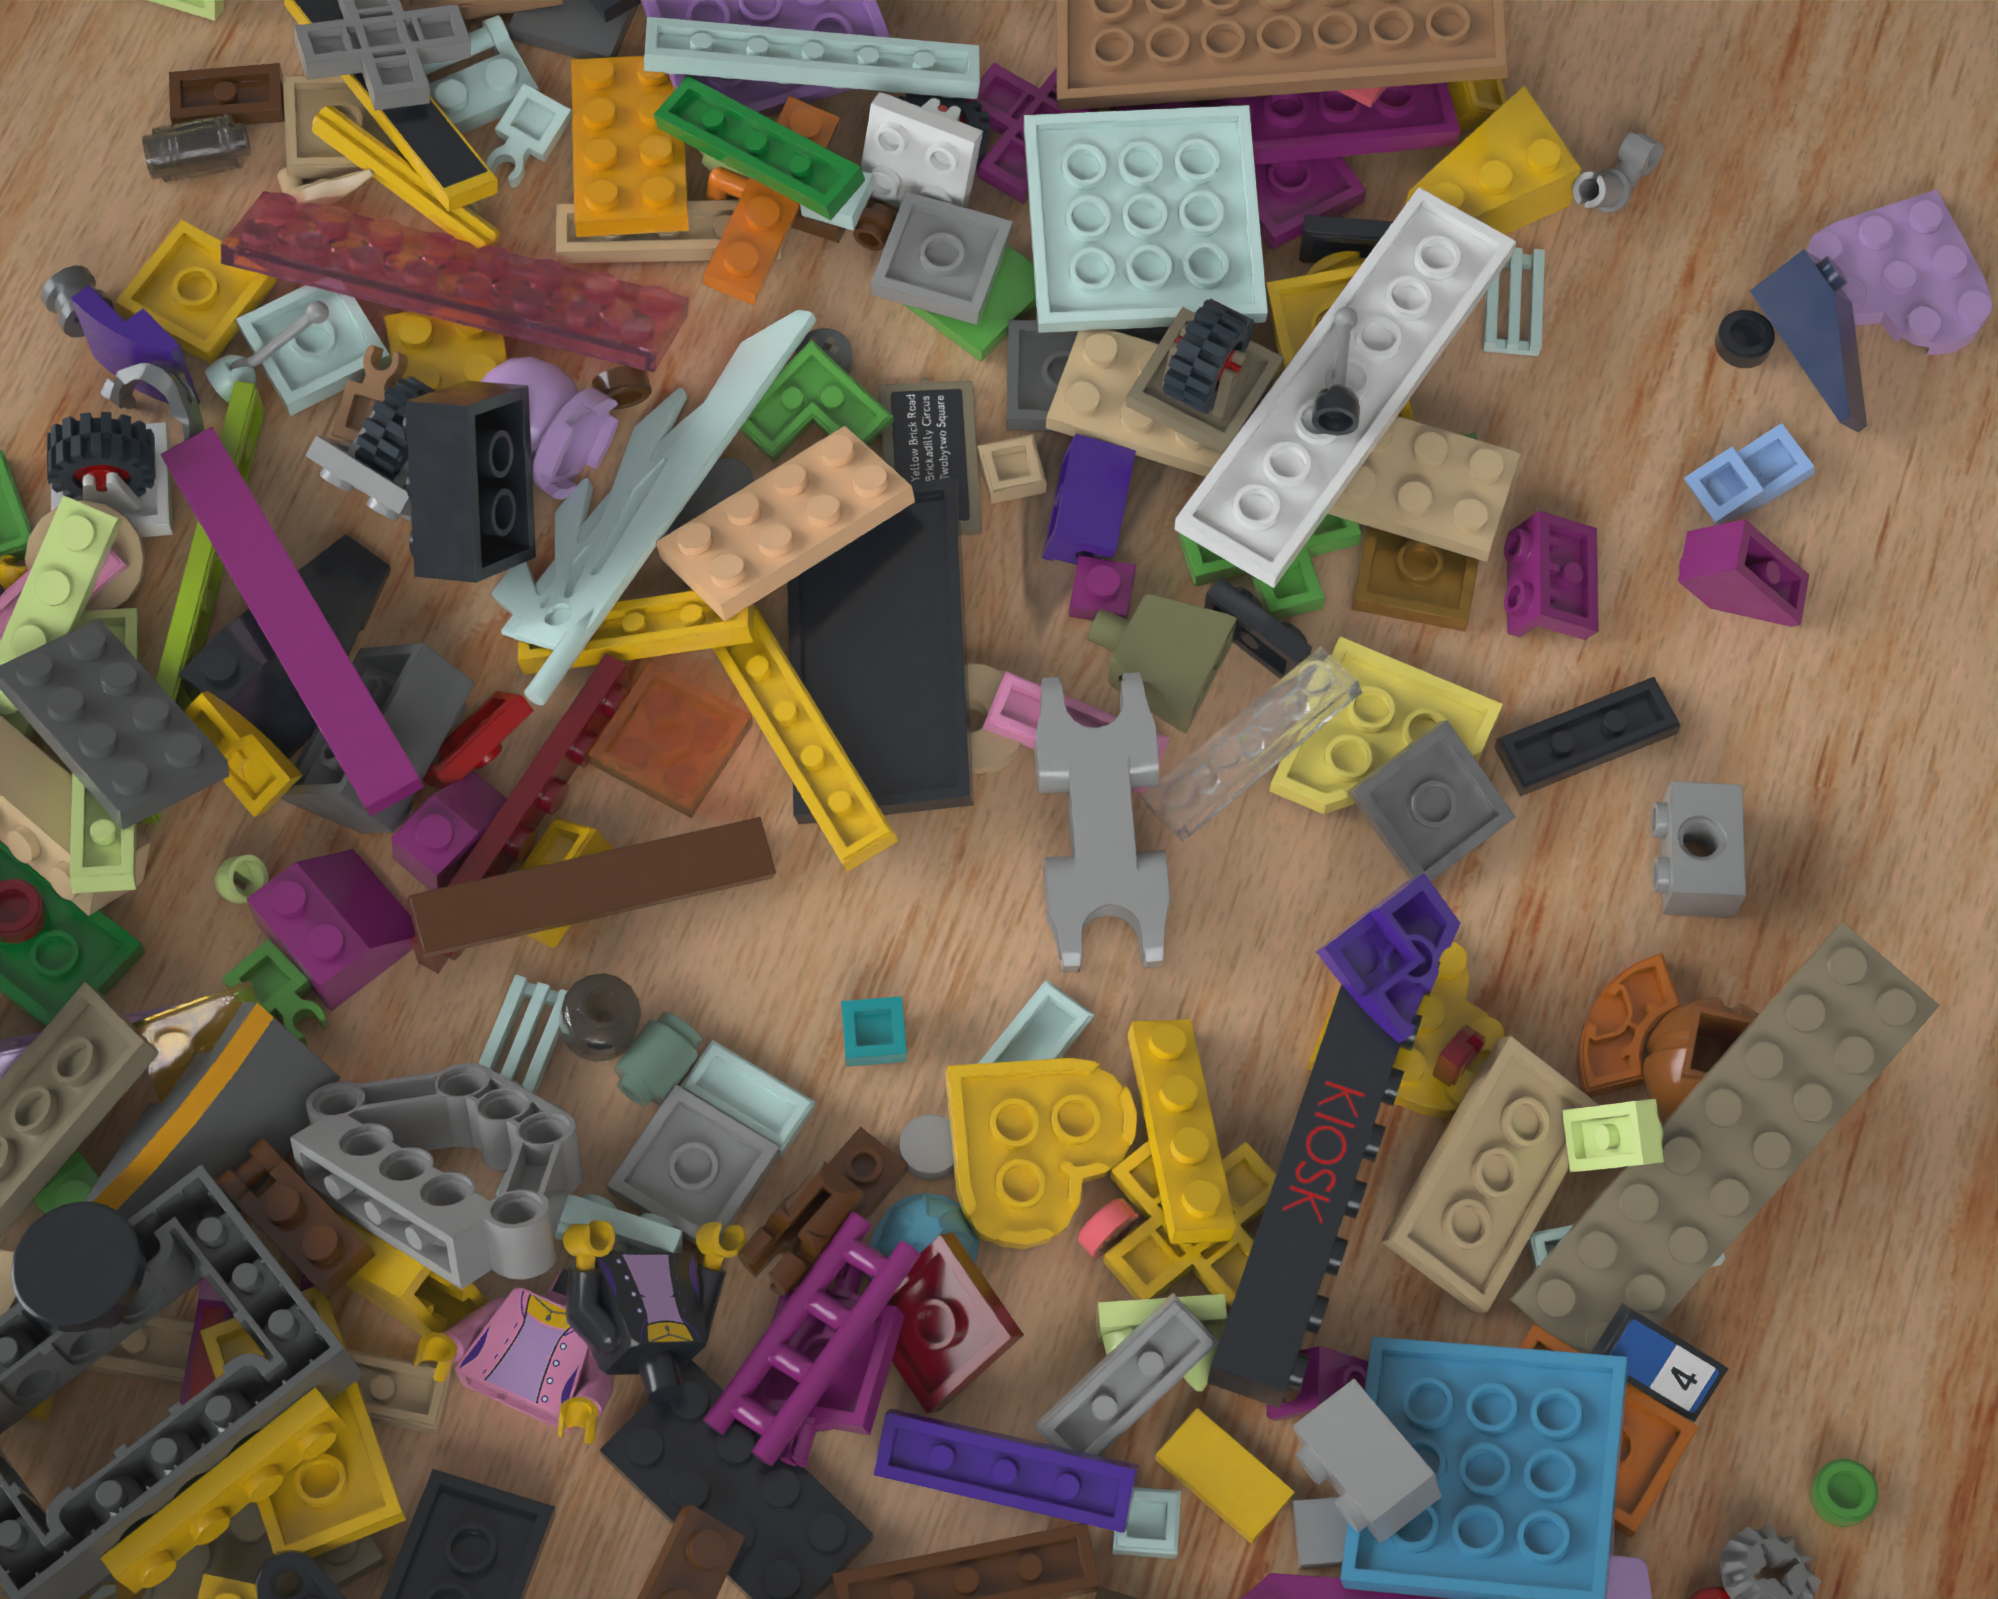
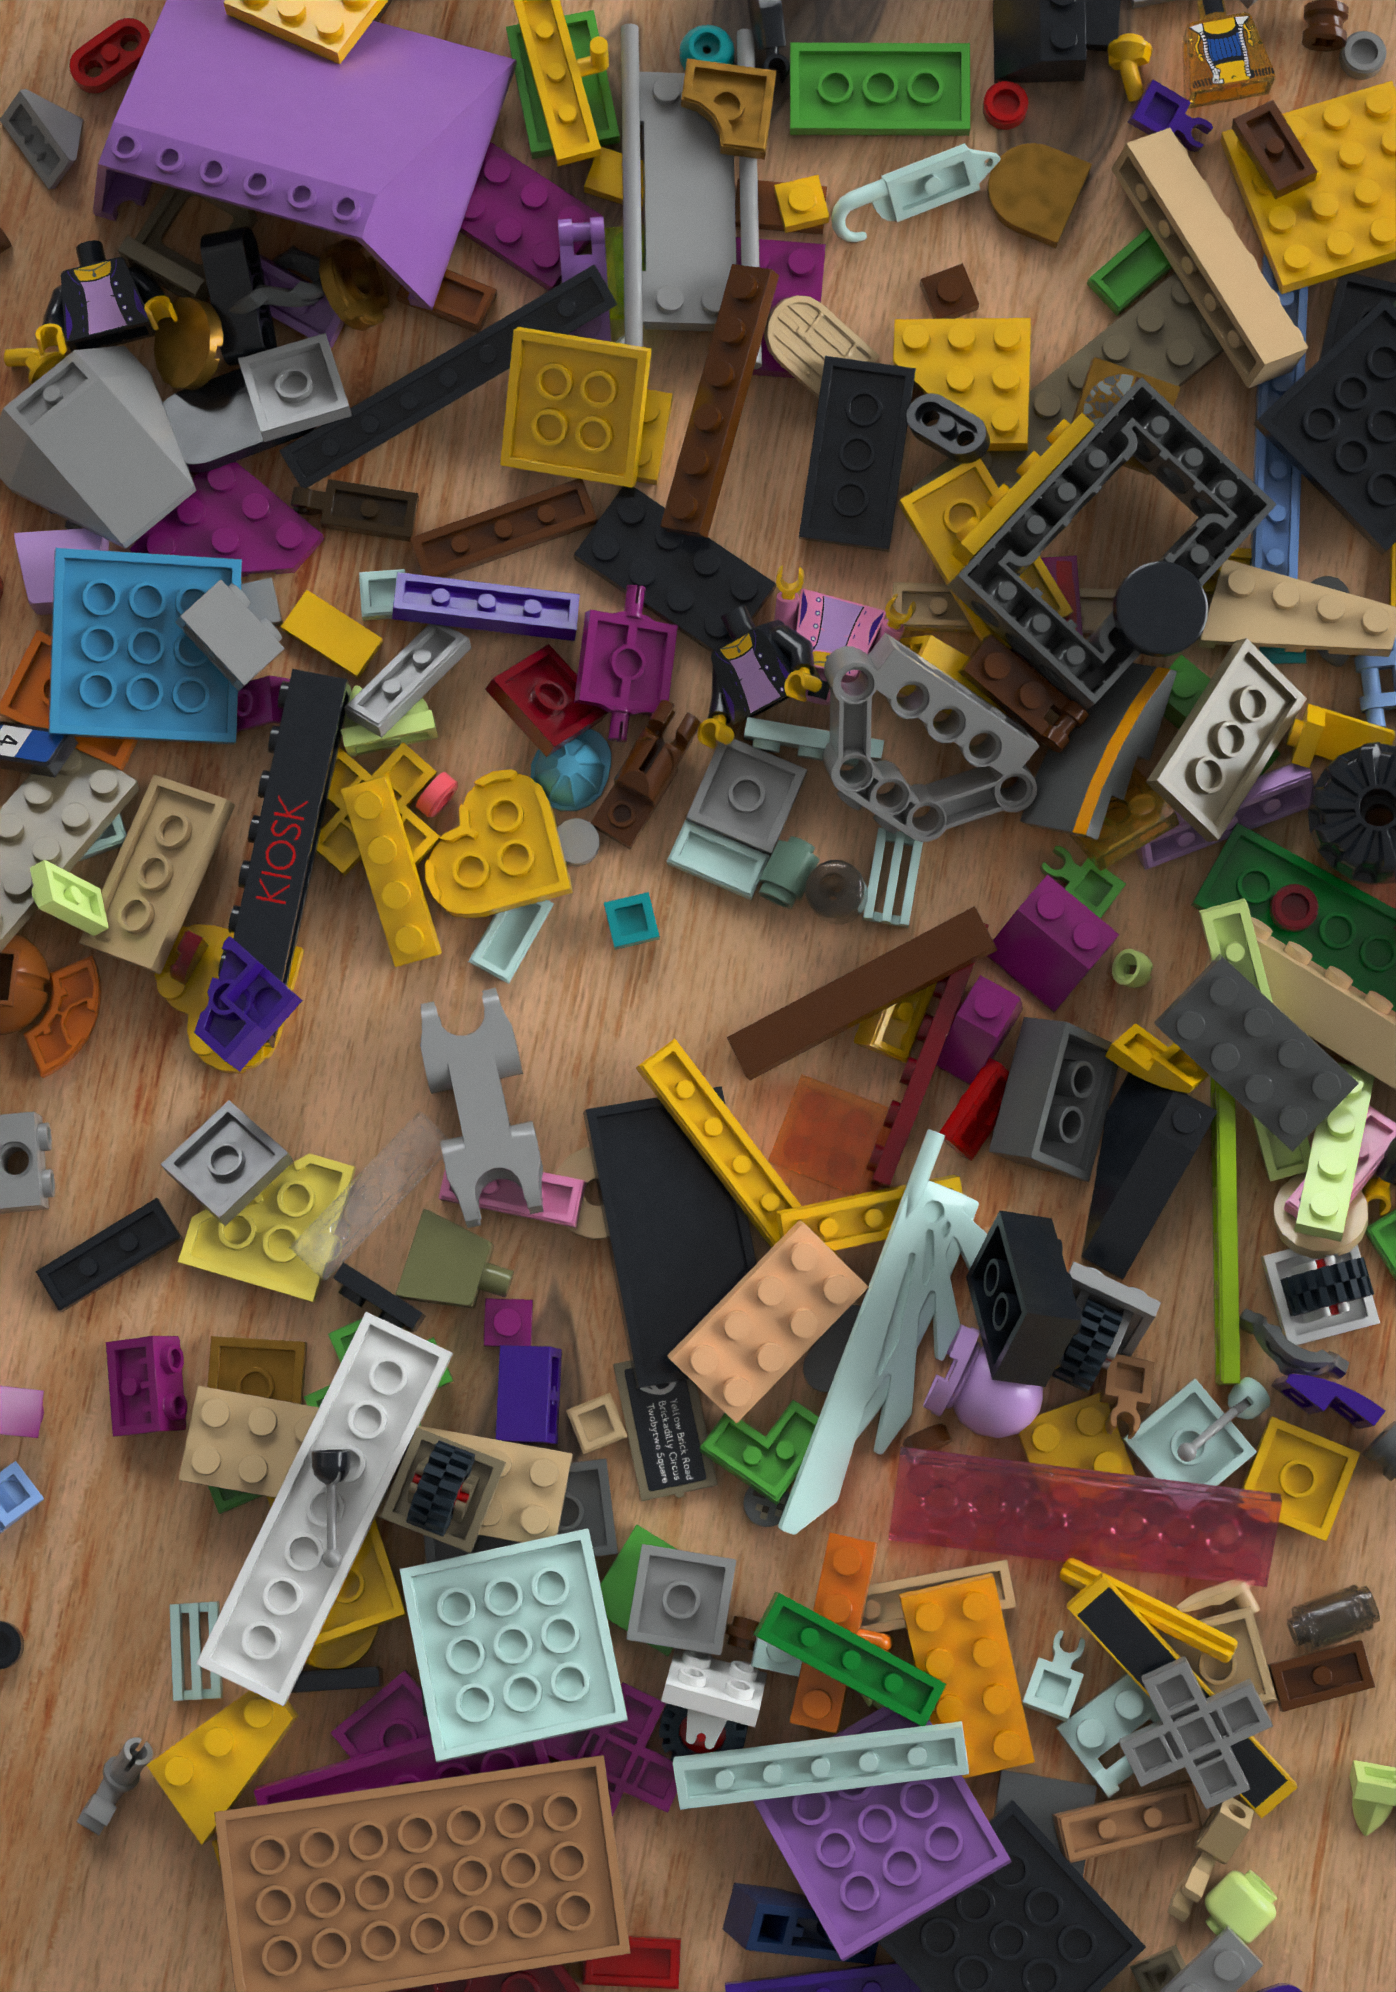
camera: 175 degrees right, 15 degrees up
magenta tile [160,427,424,817] -> none
magenta bar [703,1212,921,1466] -> none

